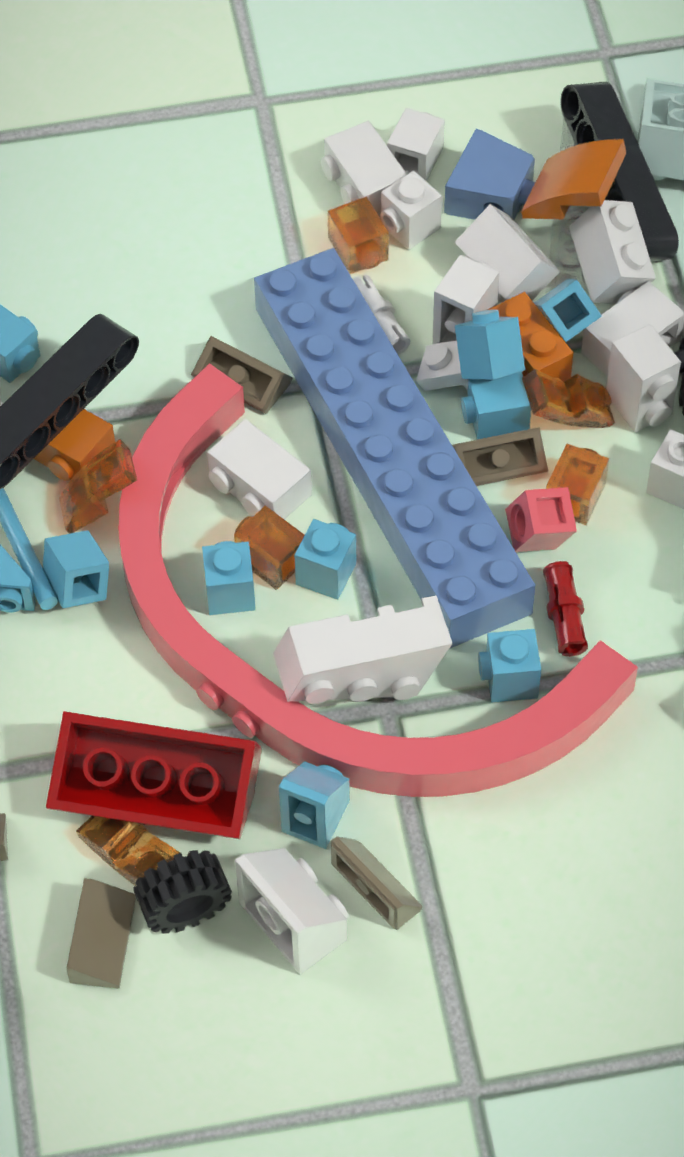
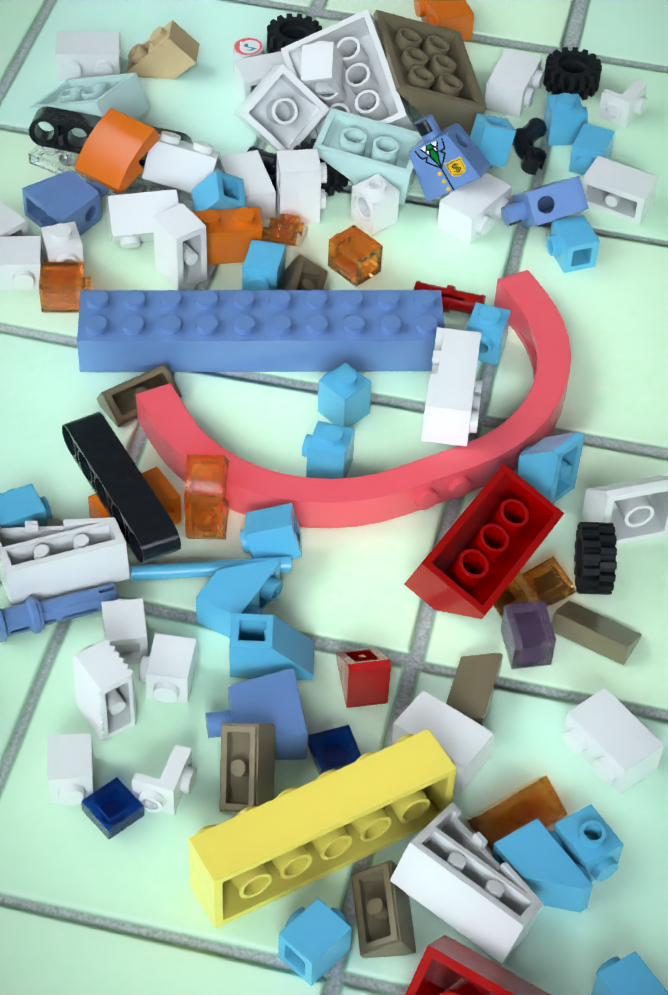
camera: 70 degrees left, 10 degrees down
white brick [207,419,312,529] -> none
clear orange brick [234,505,305,590] -> none
dark tan slope [331,836,422,930] -> none
white bracket [416,340,468,391] -> none
medium azure brick [455,310,525,380] -> none
coral brick [505,487,577,552] -> none
none -> clear purple brick [500,601,556,669]

